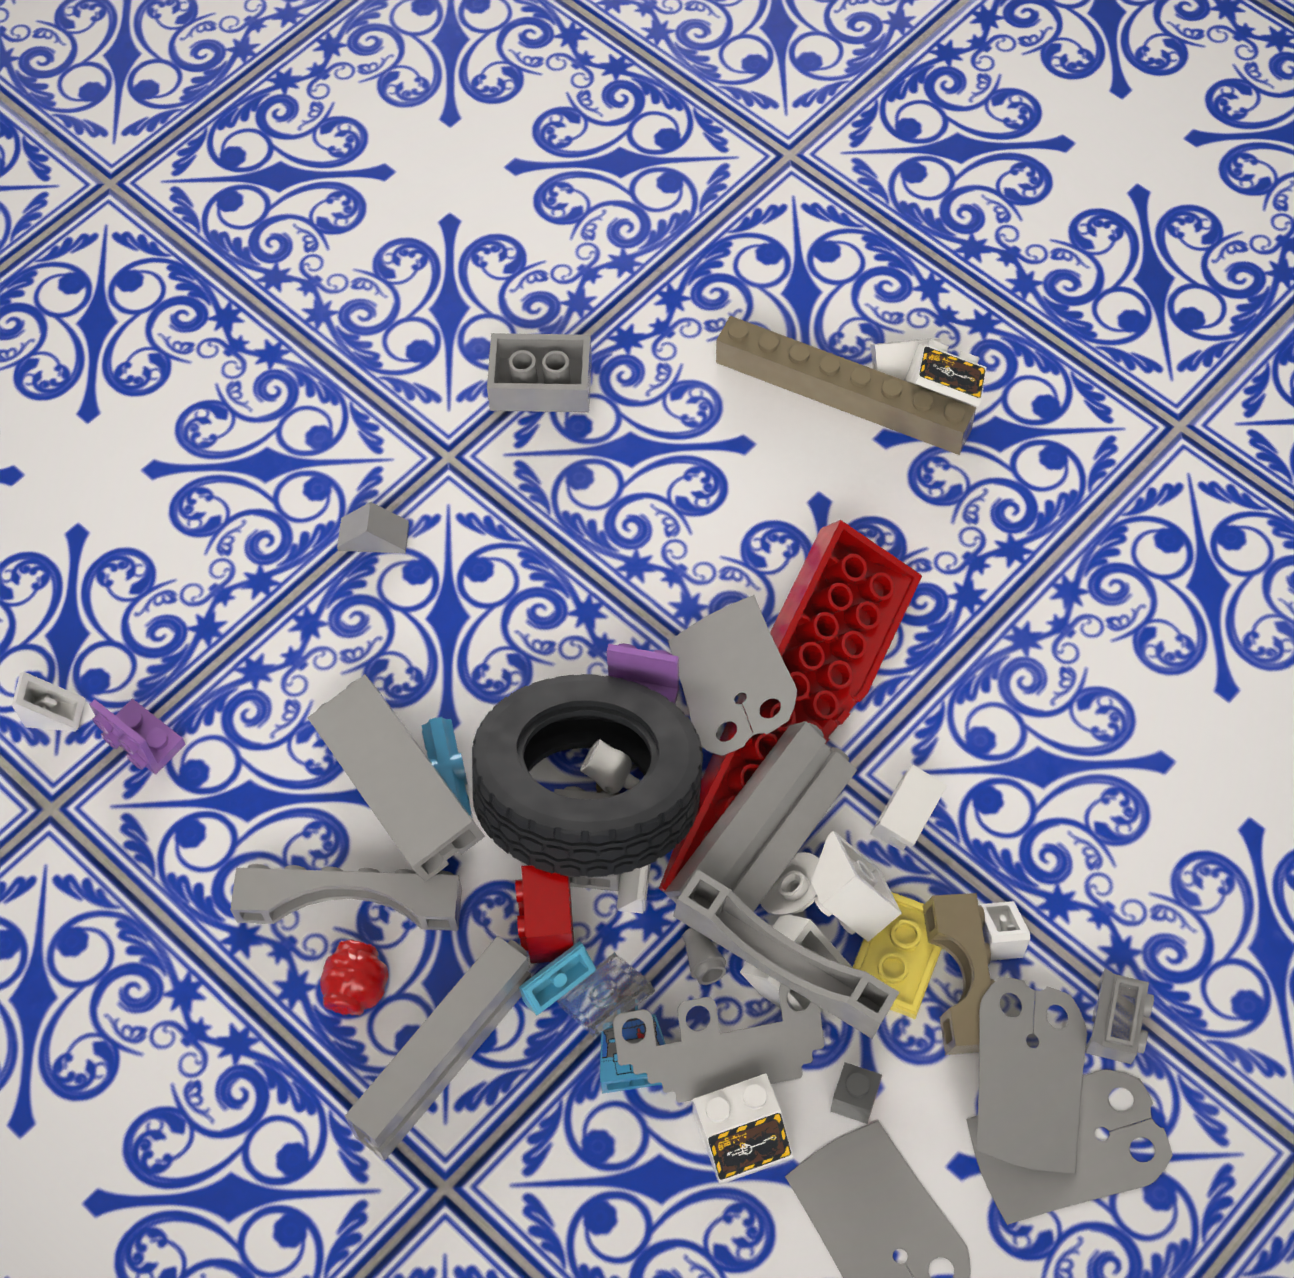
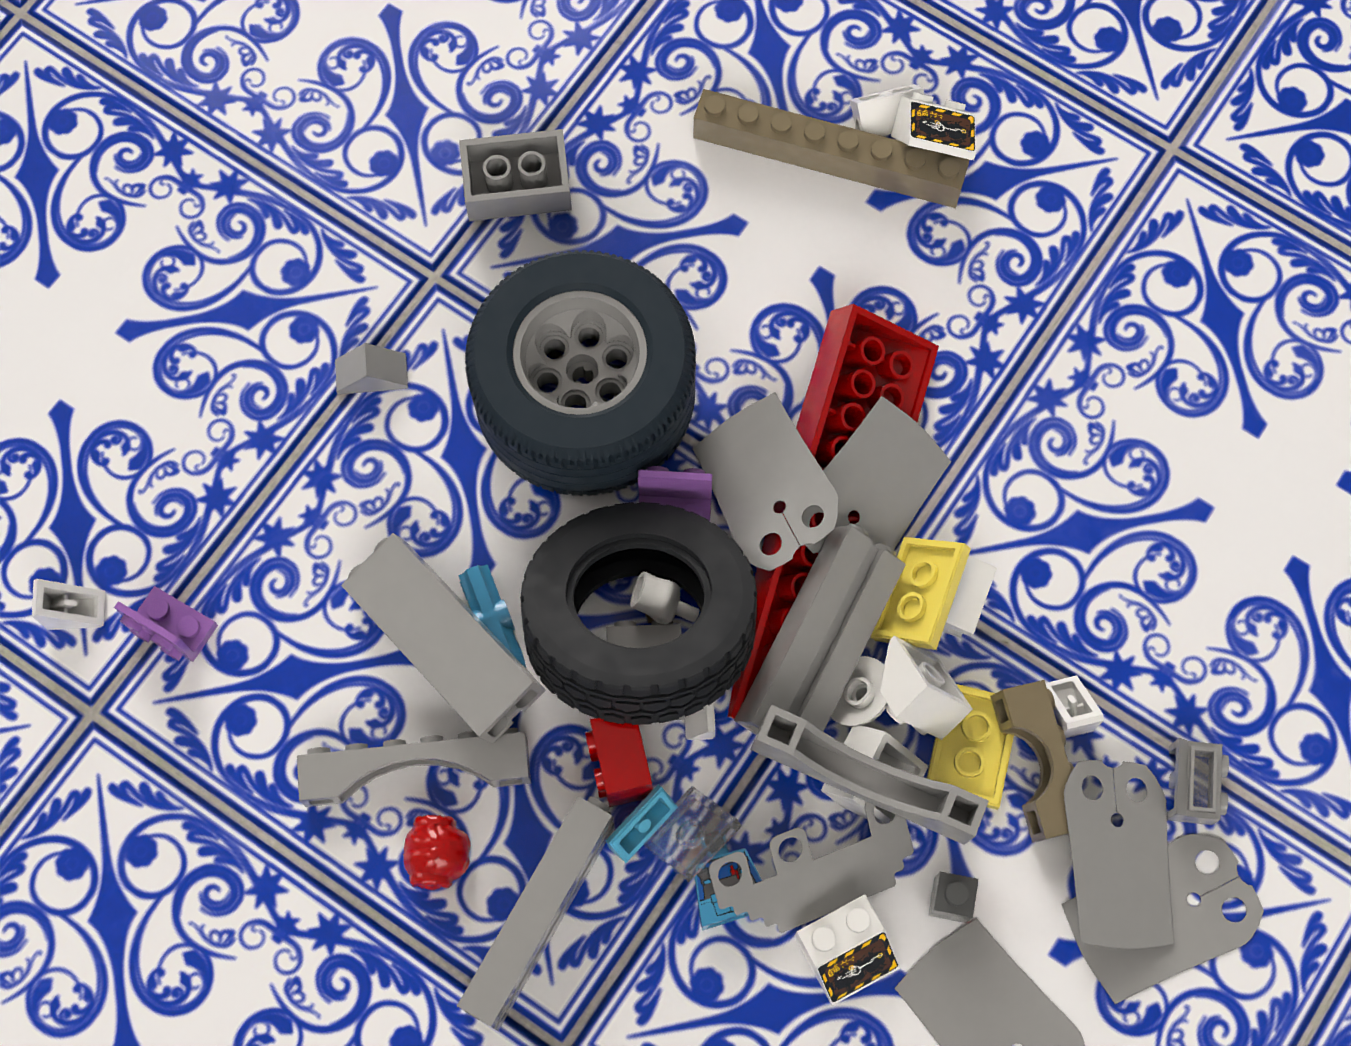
camera: 10 degrees left, 10 degrees up
light grey cone [682,928,726,985] -> none
none -> black wheel [465,250,696,496]
none -> light grey piece [802,396,951,554]
none -> light yellow tile [870,537,971,650]

